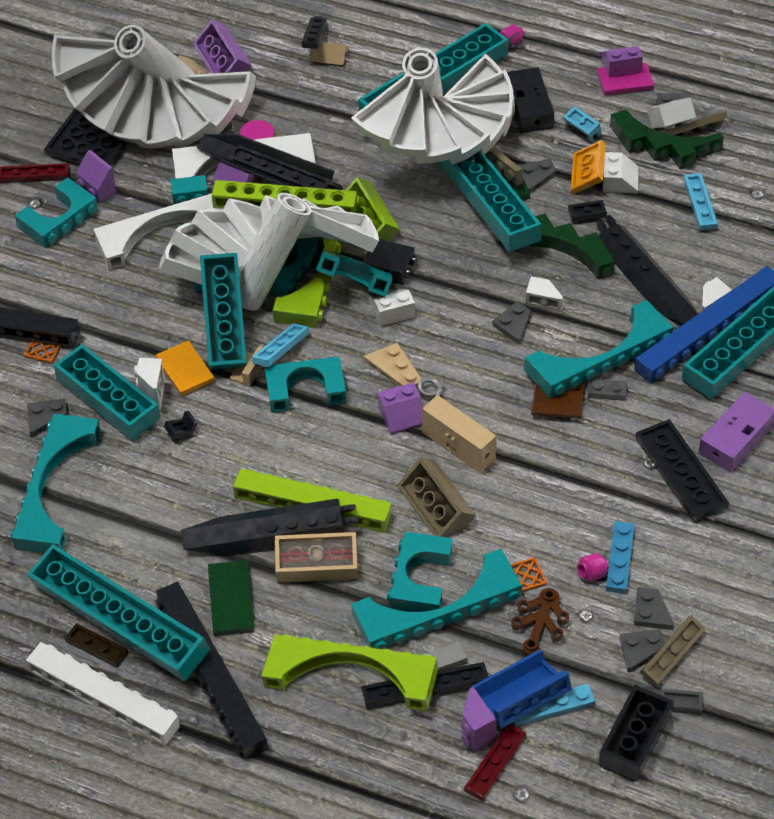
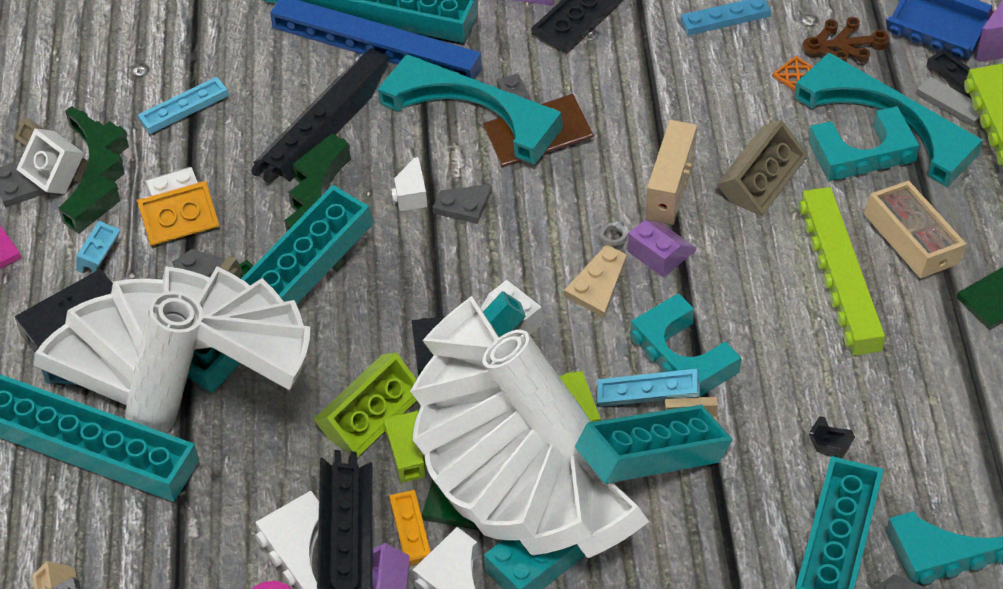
camera: 115 degrees left, 0 degrees up
white slope [134,358,165,412] -> none
light orange tile [155,340,215,396] -> none
black hinge [181,498,358,556] -> none
lime brick [212,180,357,213] -> none
black plate [568,200,607,222] -> none
dark pink head [577,553,608,582] -> none
white slope [701,277,732,312] -> none

